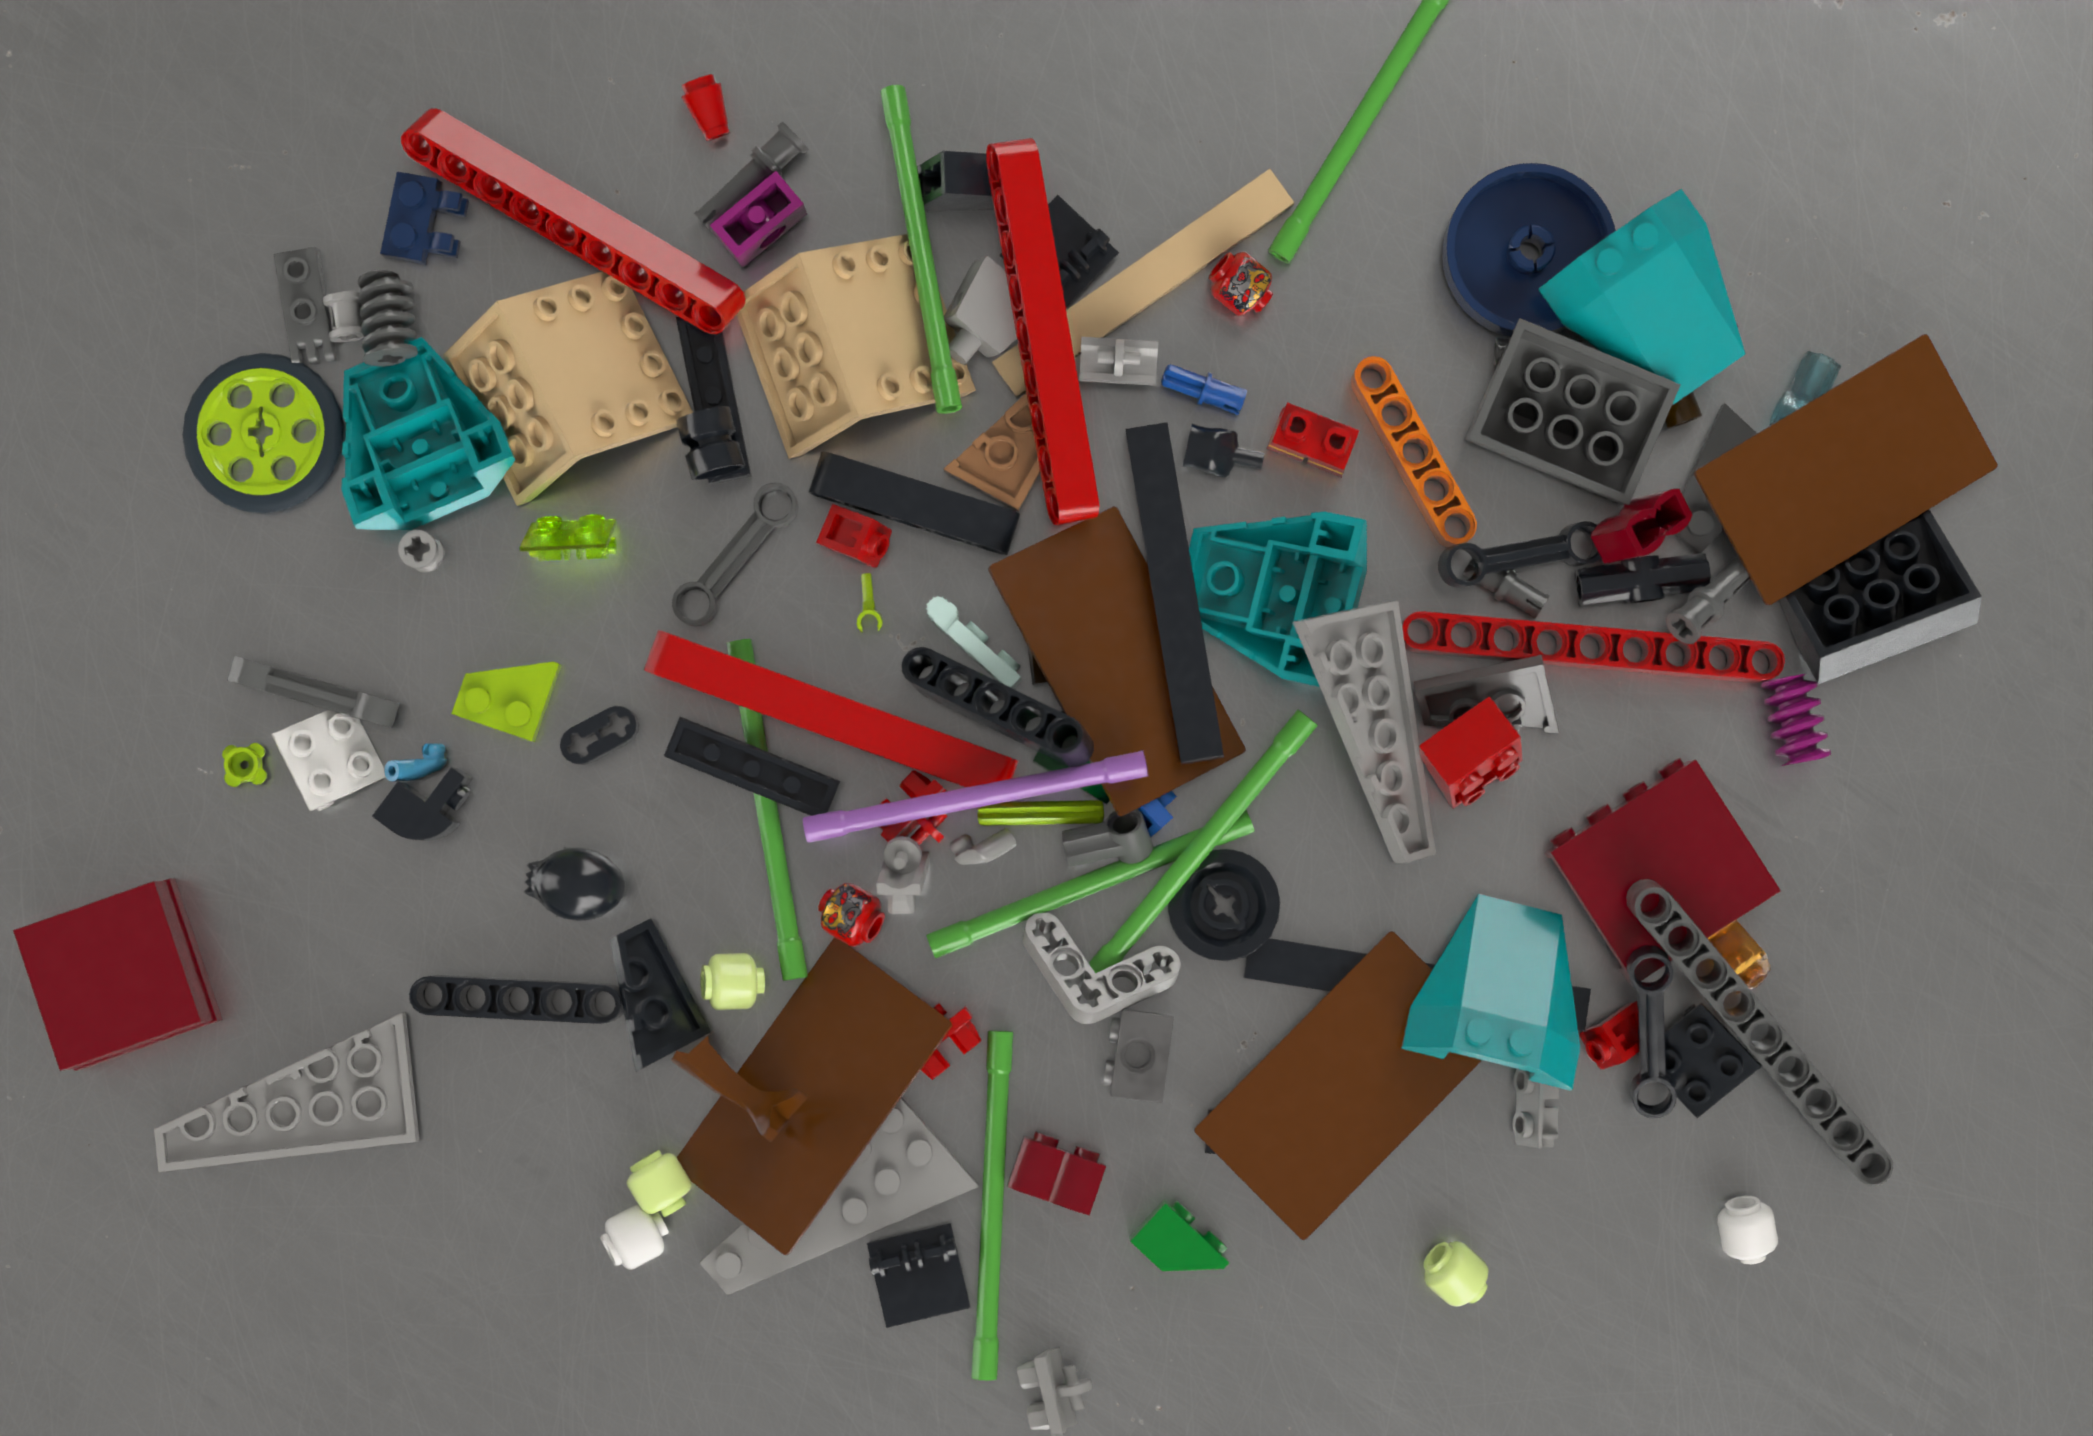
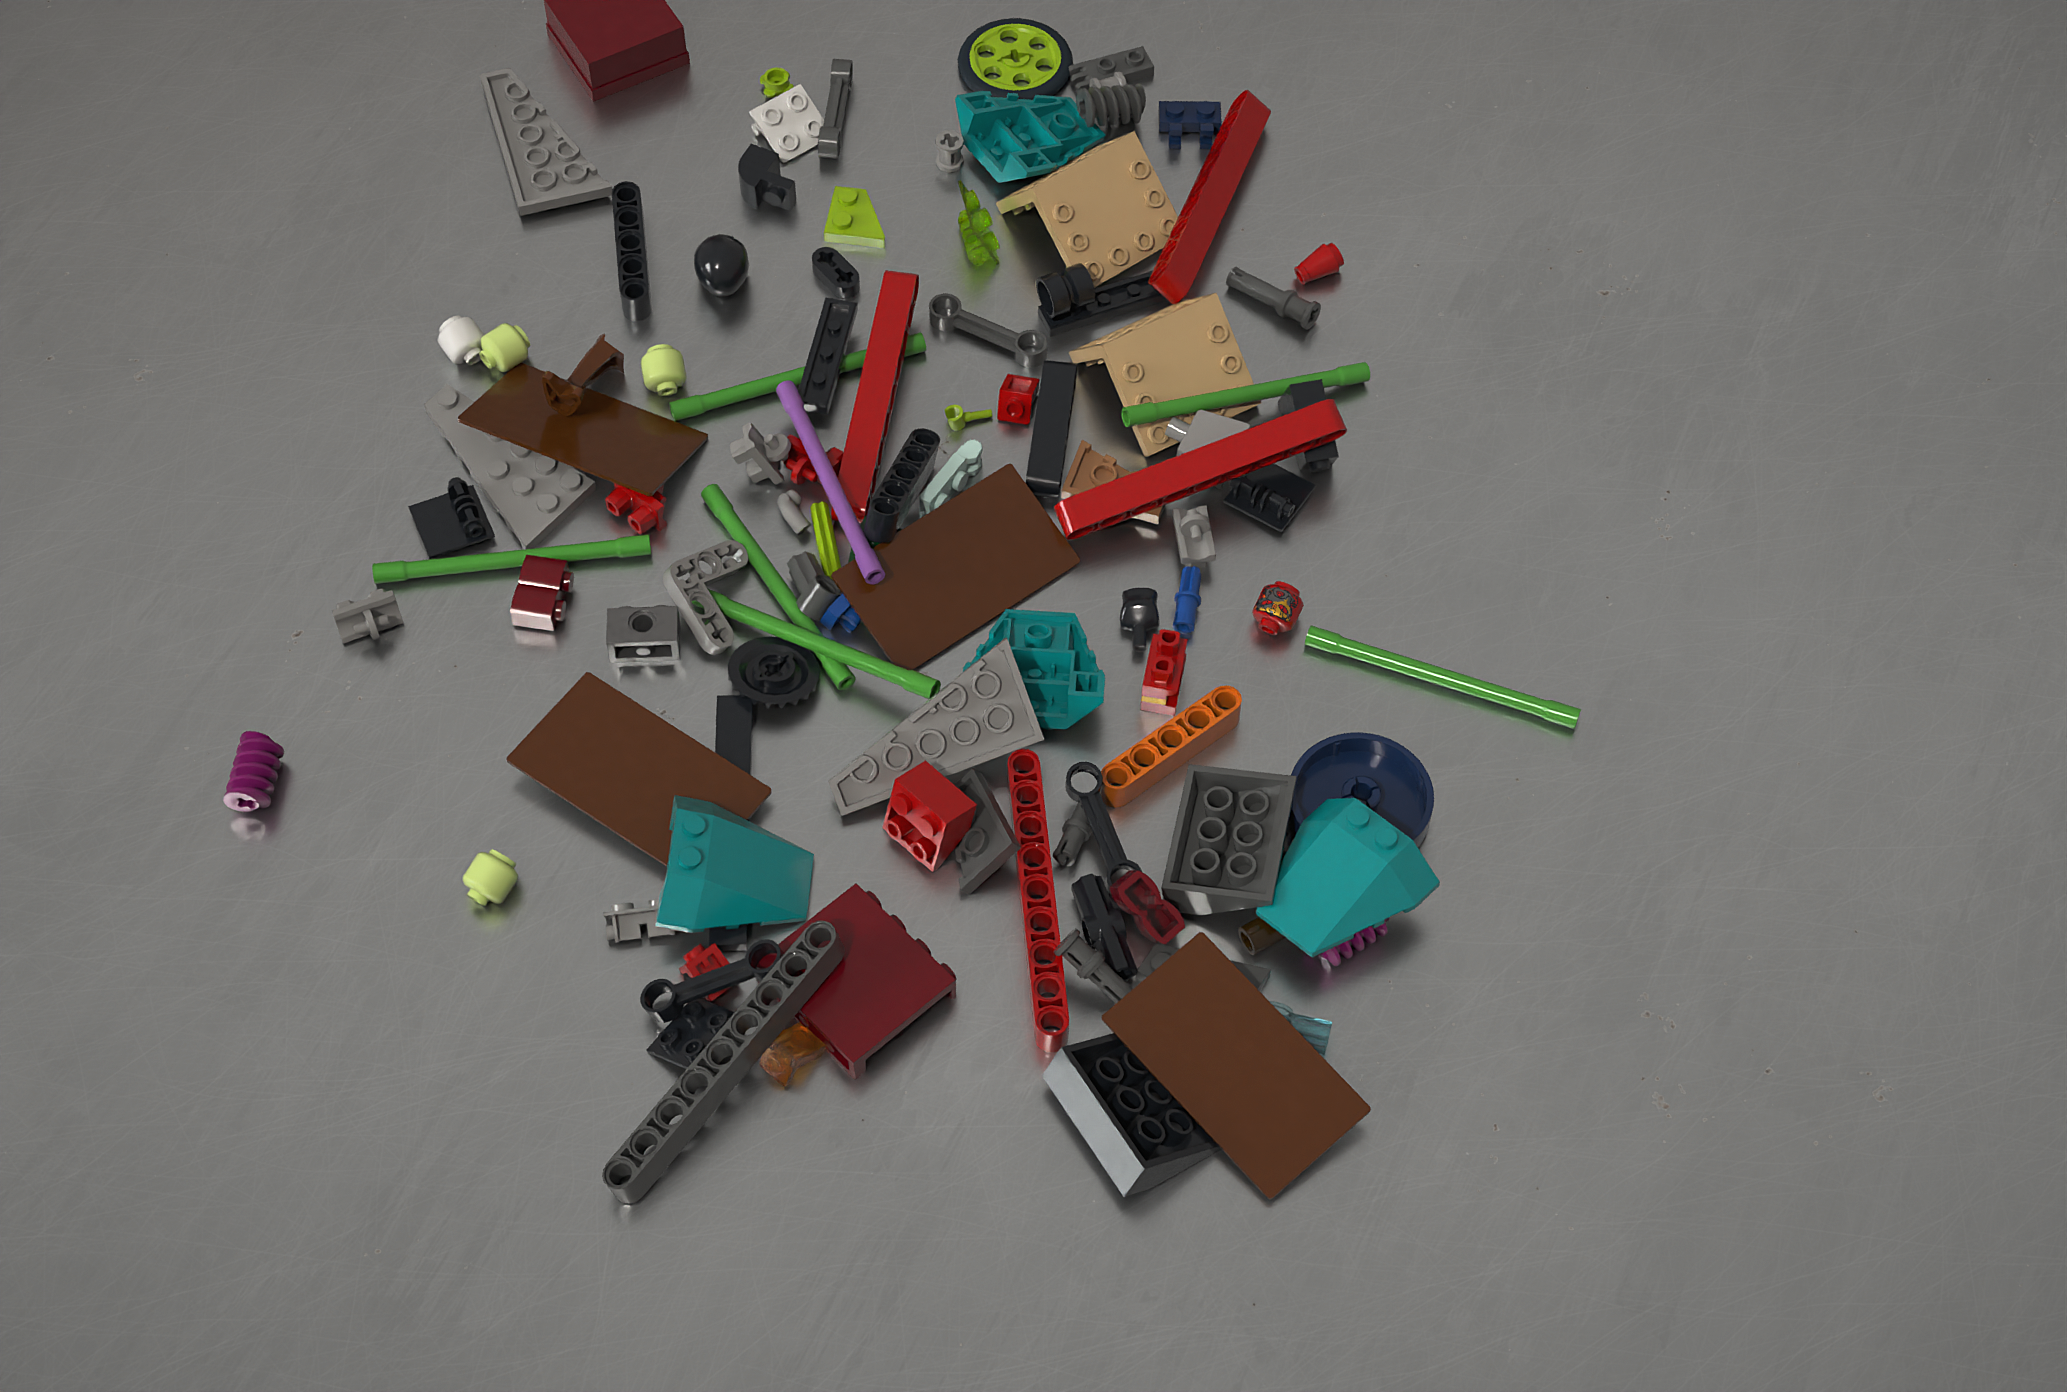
camera: 75 degrees right, 30 degrees down
dark azure arm [384,743,448,782] -> none
black wing [610,918,711,1072] -> none
magenta brick [710,171,807,268] -> none
head [818,883,885,946] -> none
tan tile [992,169,1295,399] -> none
black tile [1125,422,1224,765] -> none
green slope [1129,1199,1229,1272] -> none
white head [1717,1196,1778,1264] -> none
magenta piece [1761,673,1831,766] -> none

